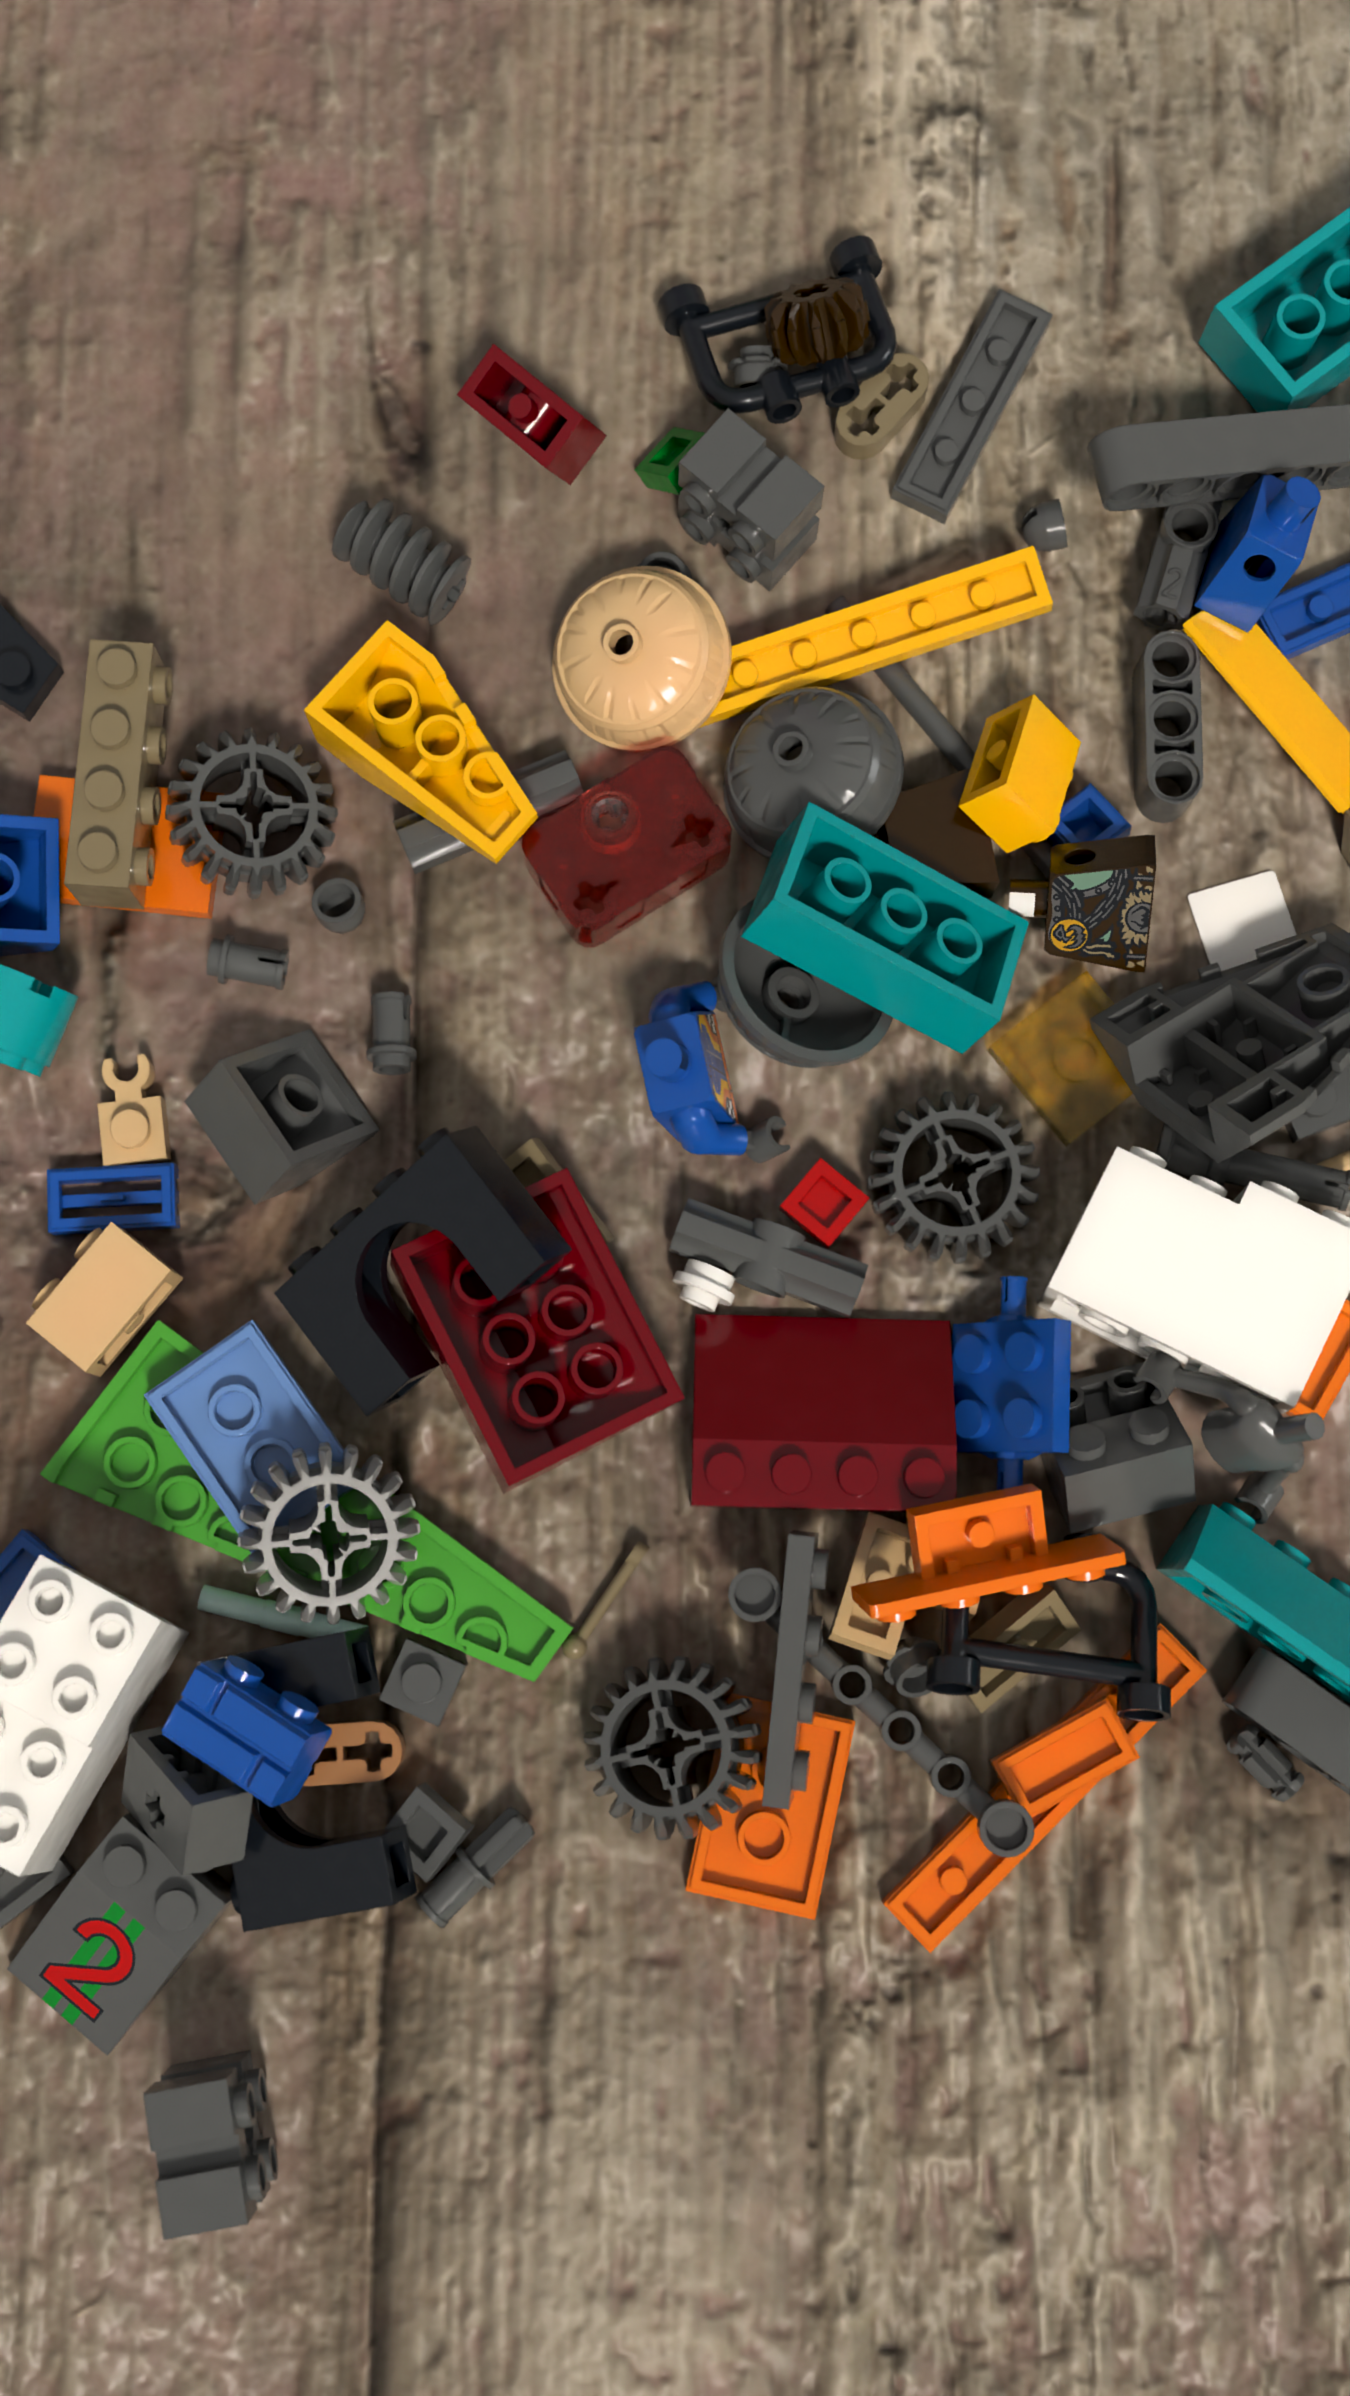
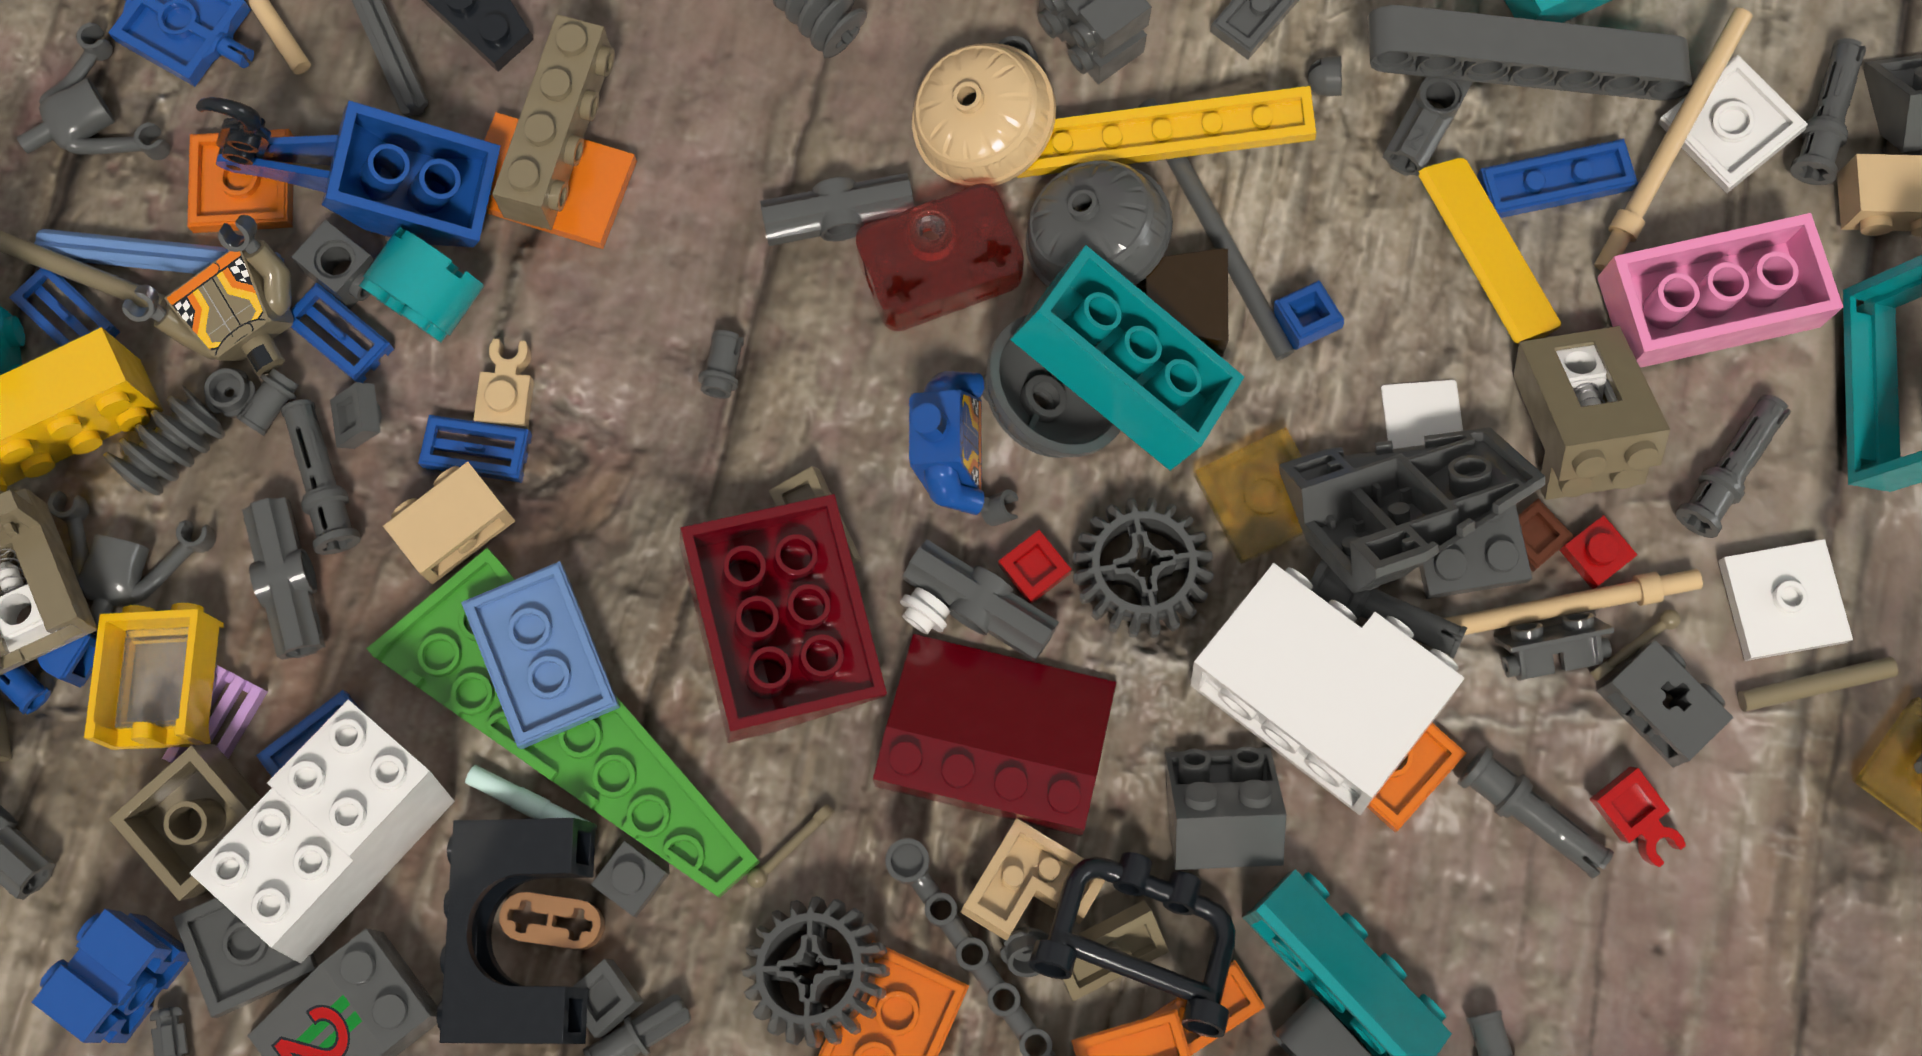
camera: 15 degrees right, 5 degrees down
dark grey brick [121,1726,253,1876] -> none
blue brick [161,1655,332,1808] -> none
dark grey gear [165,727,338,899] -> none
dark grey slope [184,1029,380,1205] -> none
dark grey pin [206,934,289,990] -> none
light grey gear [237,1442,420,1625] -> none
black arch [274,1125,572,1416] -> none
yellow wedge [304,620,538,864] -> none
dark grey hinge [312,878,365,934] -> none
dark grey plate [762,1530,829,1809] -> none
orange bracket [851,1483,1126,1623] -> none
blue plate [952,1276,1071,1490] -> none
yellow brick [958,694,1081,853] -> none
torso [1008,835,1156,972] -> none
dark grey beam [1132,630,1203,823] -> none
dark grey piece [1133,1351,1325,1524] -> none
blue torso [1194,474,1321,633] -> none

